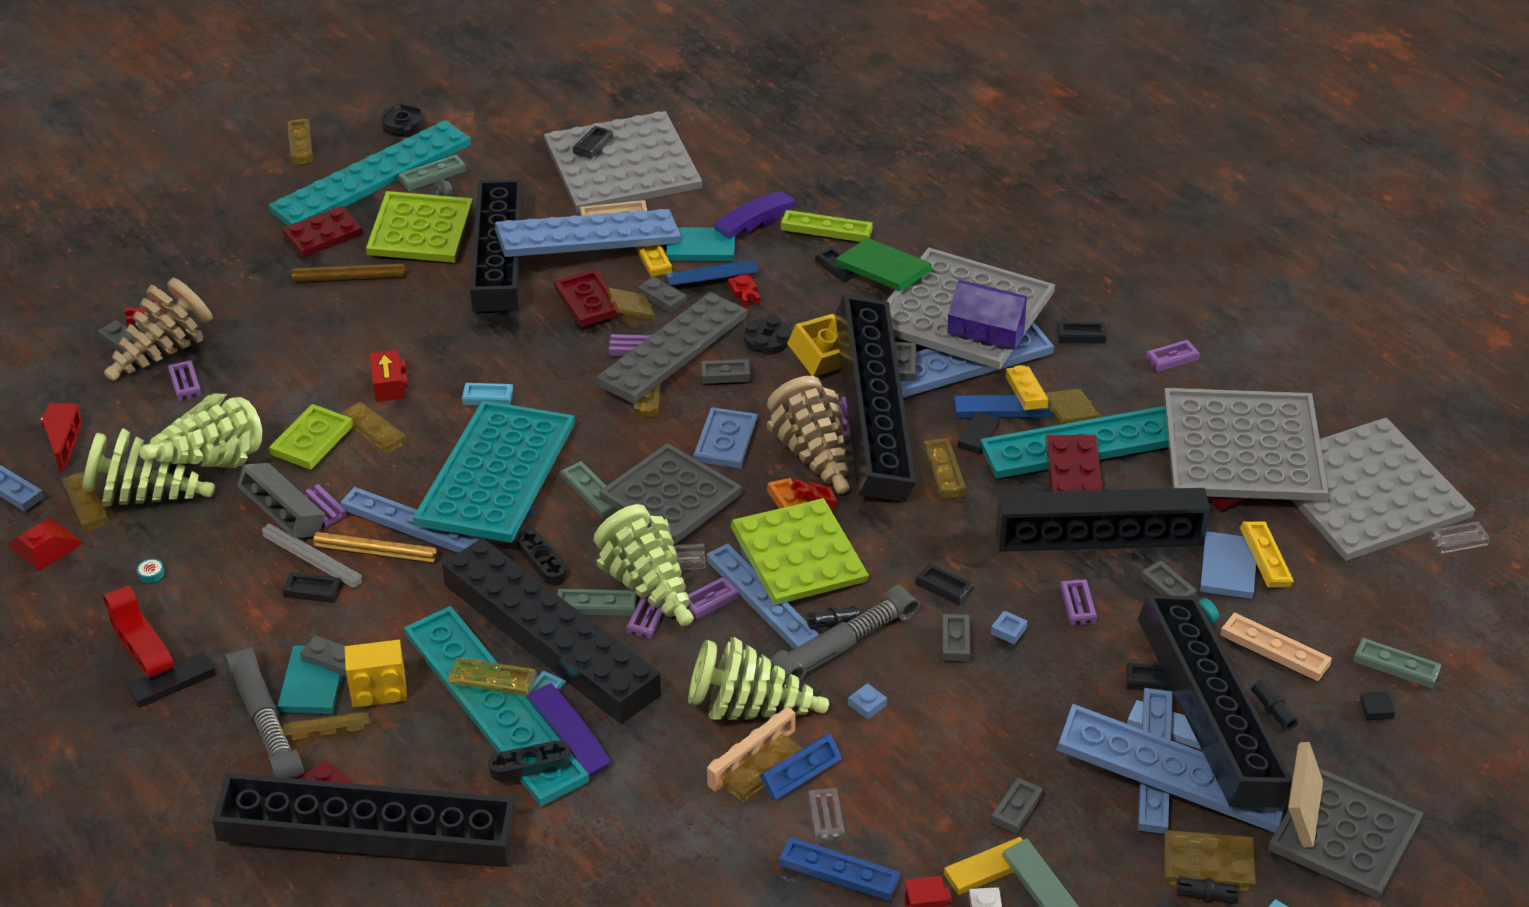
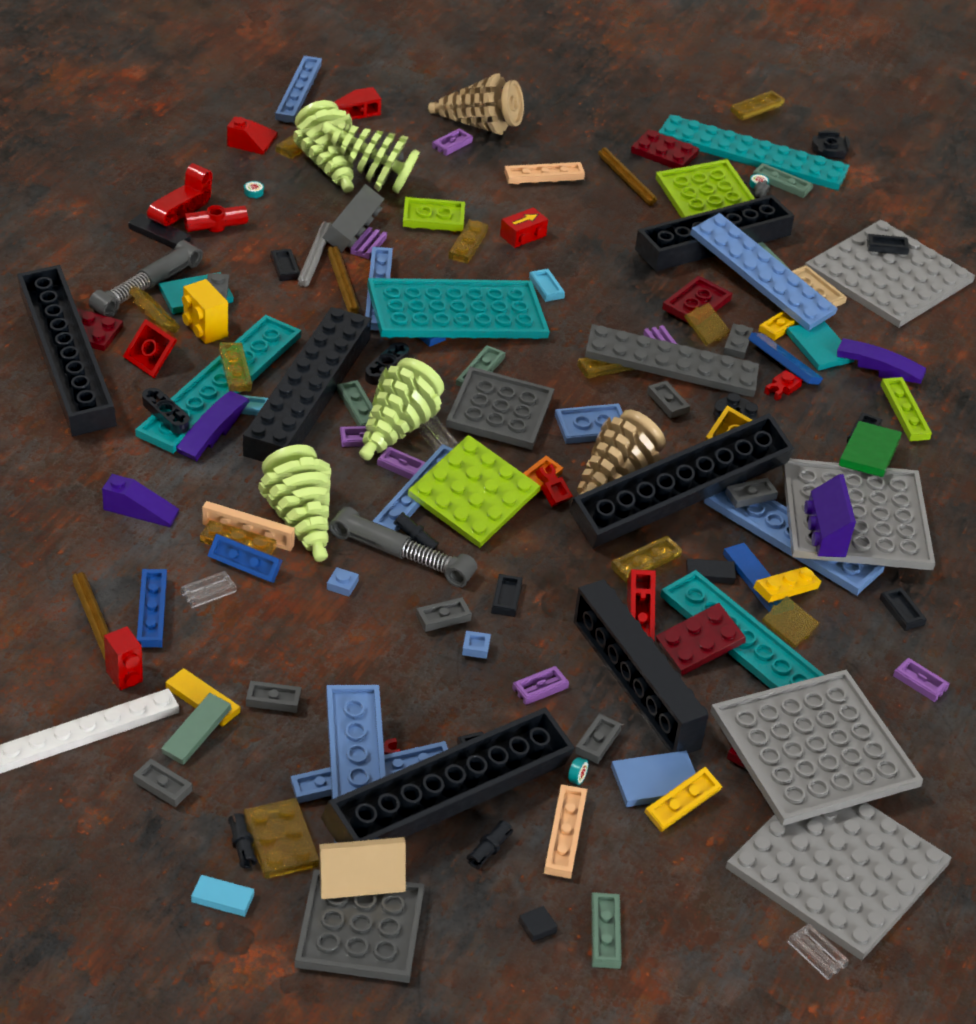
camera: 60 degrees right, 0 degrees up
none -> dark purple slope [102,474,179,527]
none -> red slope [123,319,177,378]
none -> red piece [184,205,248,232]
none -> light nougat plate [504,162,585,184]
none -> red slope [627,569,656,642]
none -> tile [749,174,769,189]

